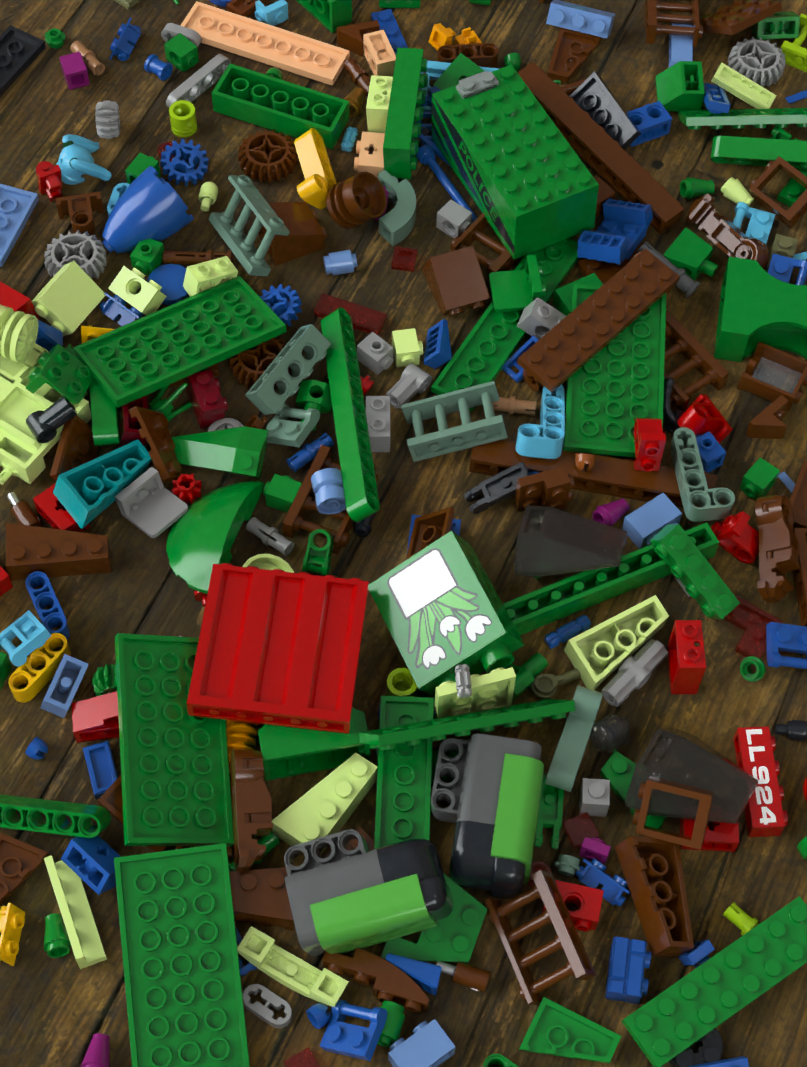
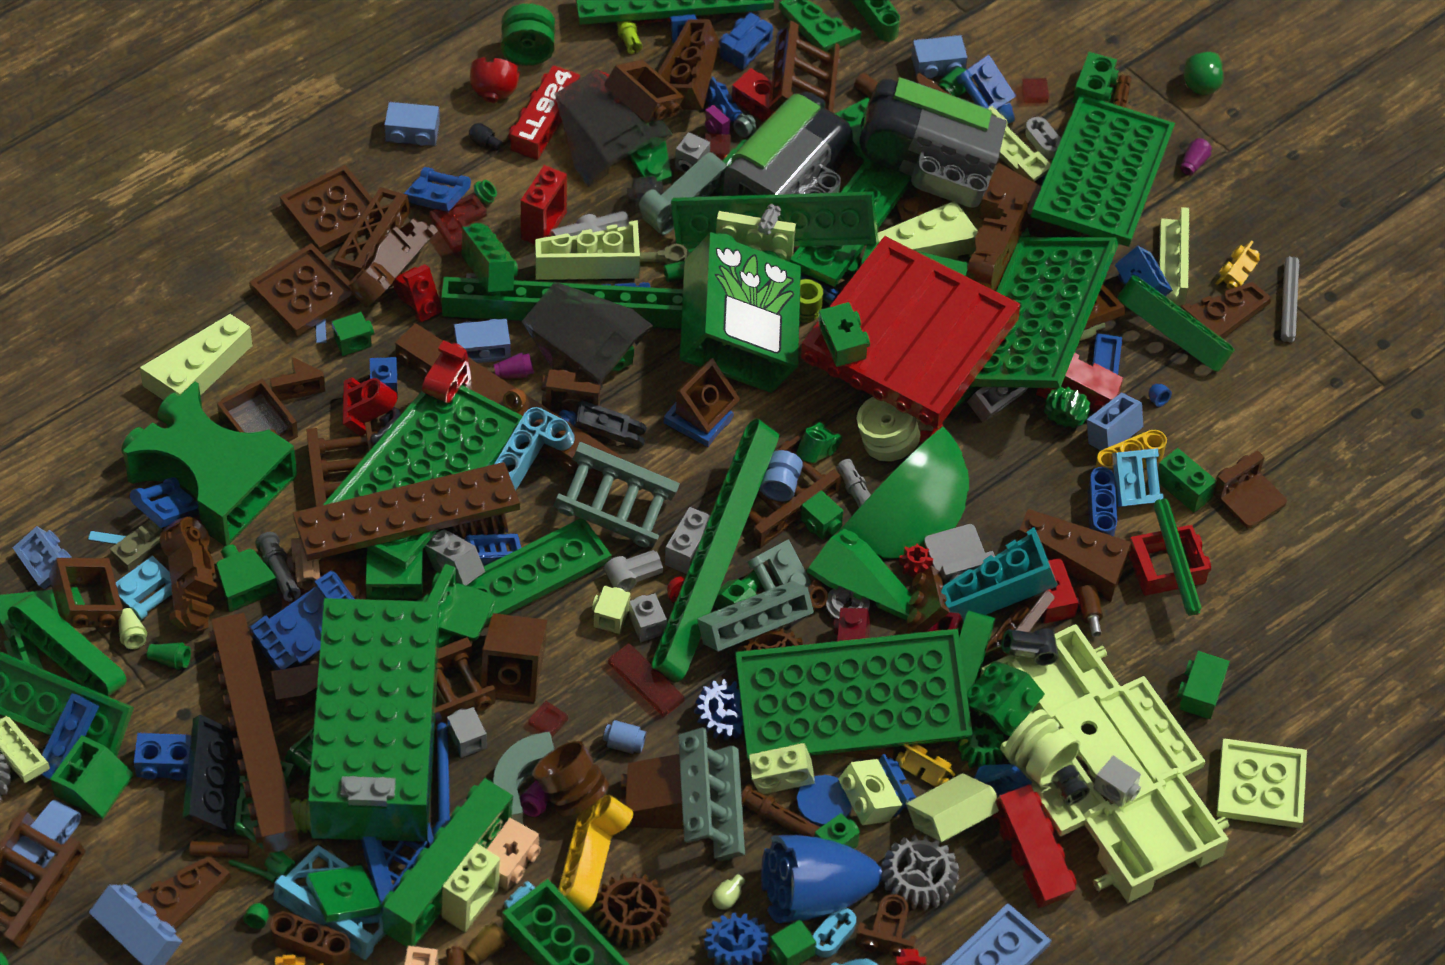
camera: 155 degrees left, 5 degrees down
green cone [43,913,71,958] -> none
blue pin [286,433,334,472] -> none
blue slope [424,319,452,369] -> none
medium nougat pin [492,396,537,416] -> none
sand green beam [670,427,735,522] -> none
none -> green brick [818,302,870,367]

